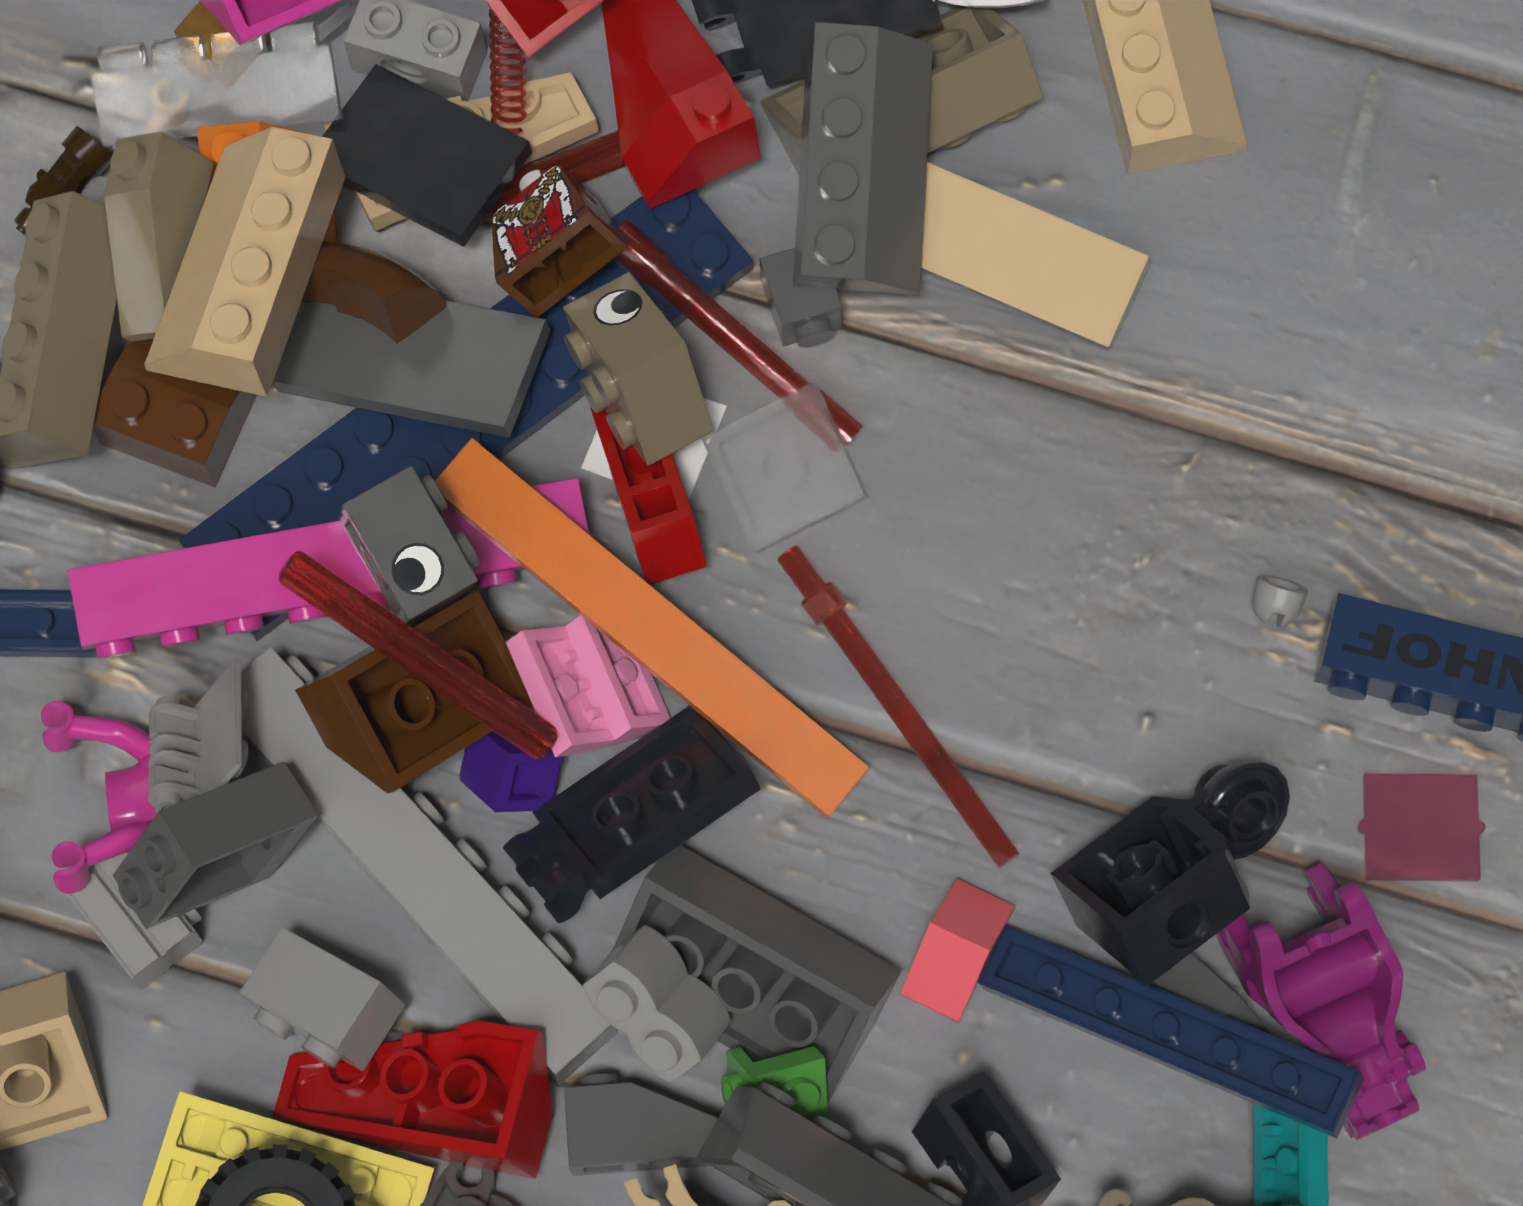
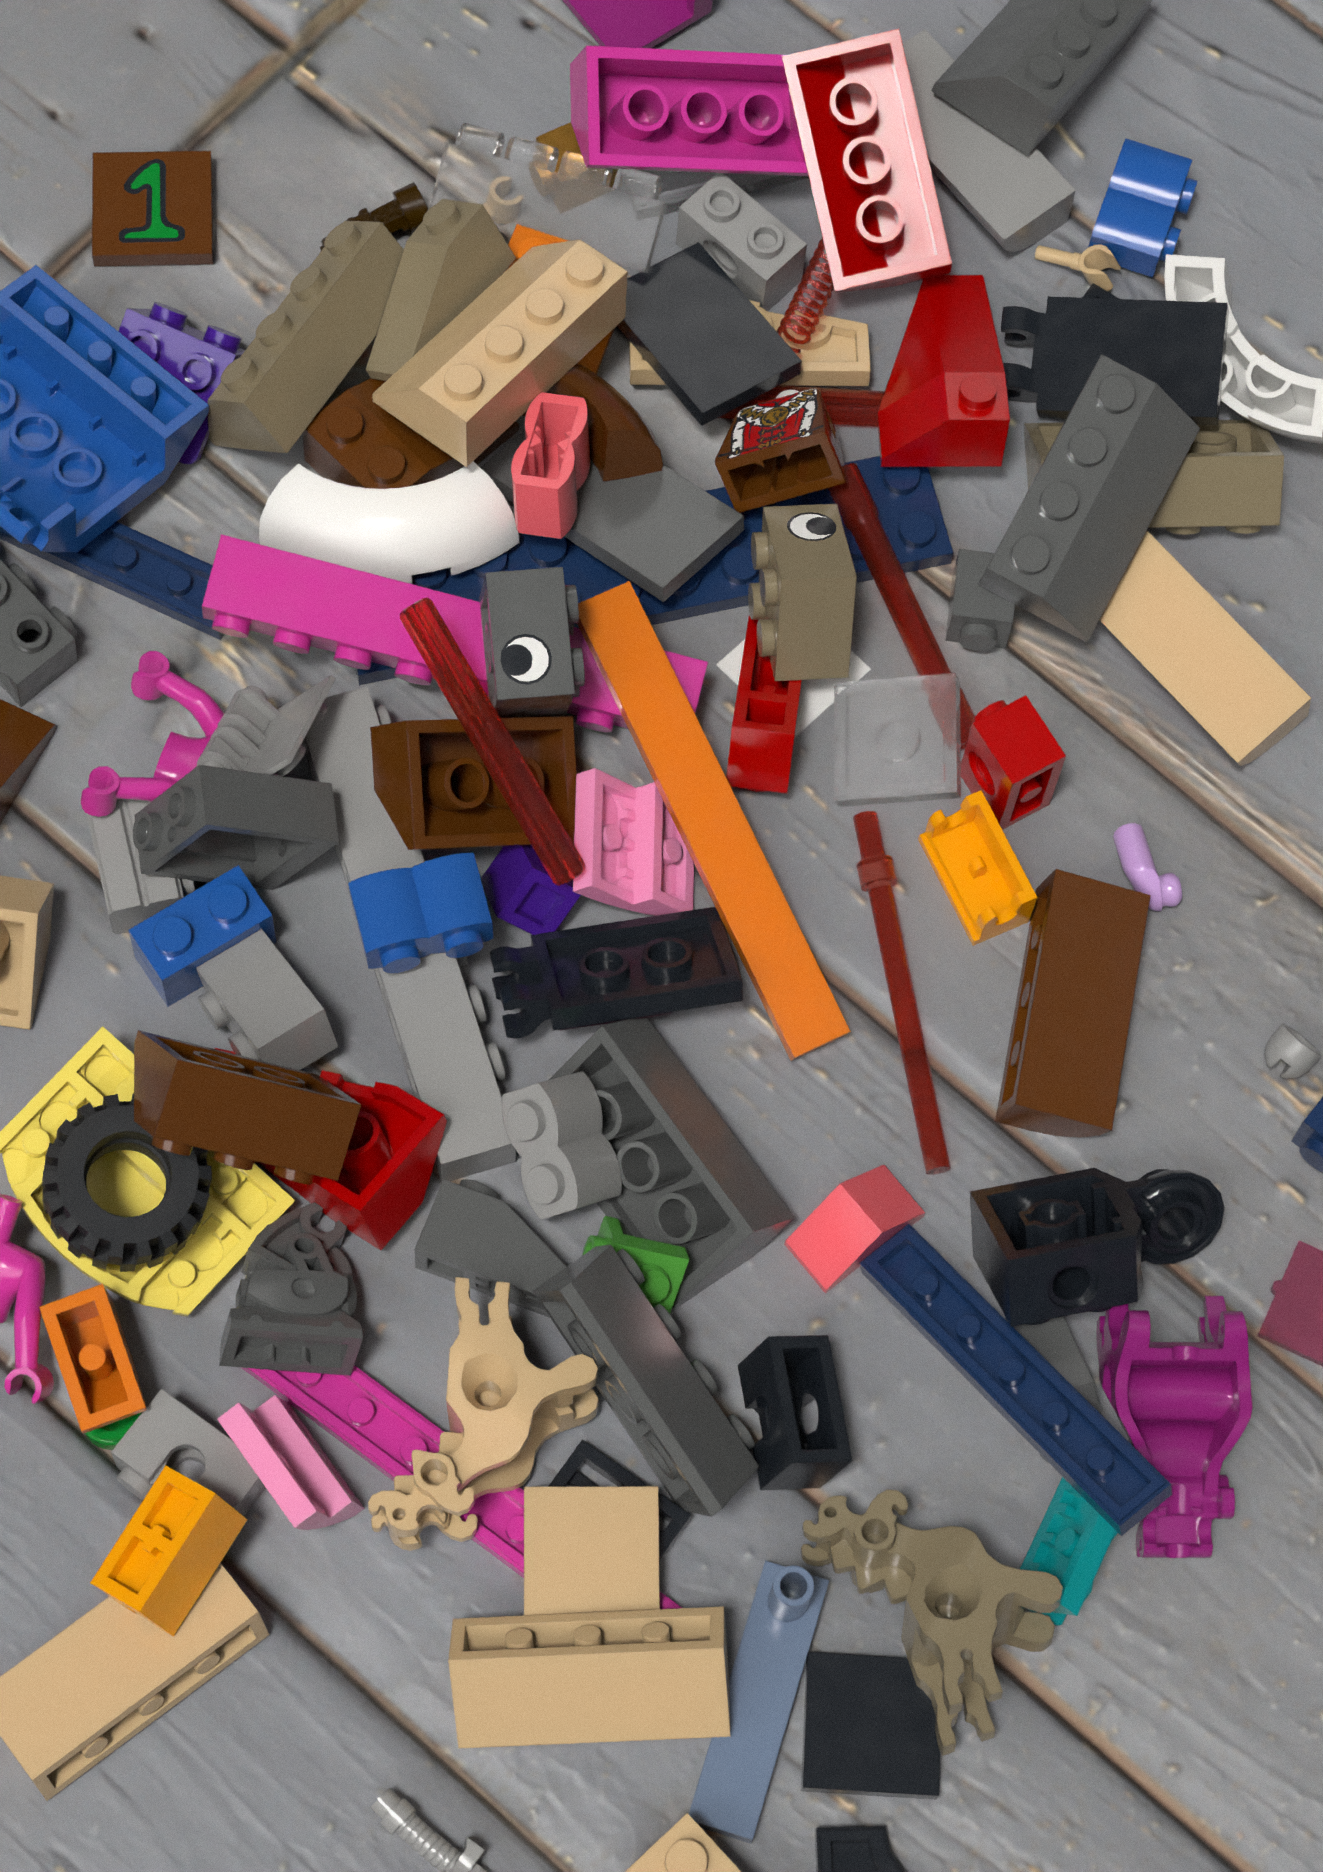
camera: 15 degrees right, 5 degrees down
none -> blue brick [128,865,276,1007]
none -> reddish brown slope [134,1030,361,1185]
none -> white brick [259,461,519,584]
none -> blue brick [348,853,494,973]
none -> coral brick [511,392,590,539]
none -> light orange hinge [918,790,1037,946]
none -> red brick [958,695,1066,830]
none -> reddish brown brick [995,869,1151,1138]
none -> lavender arm [1113,823,1182,912]

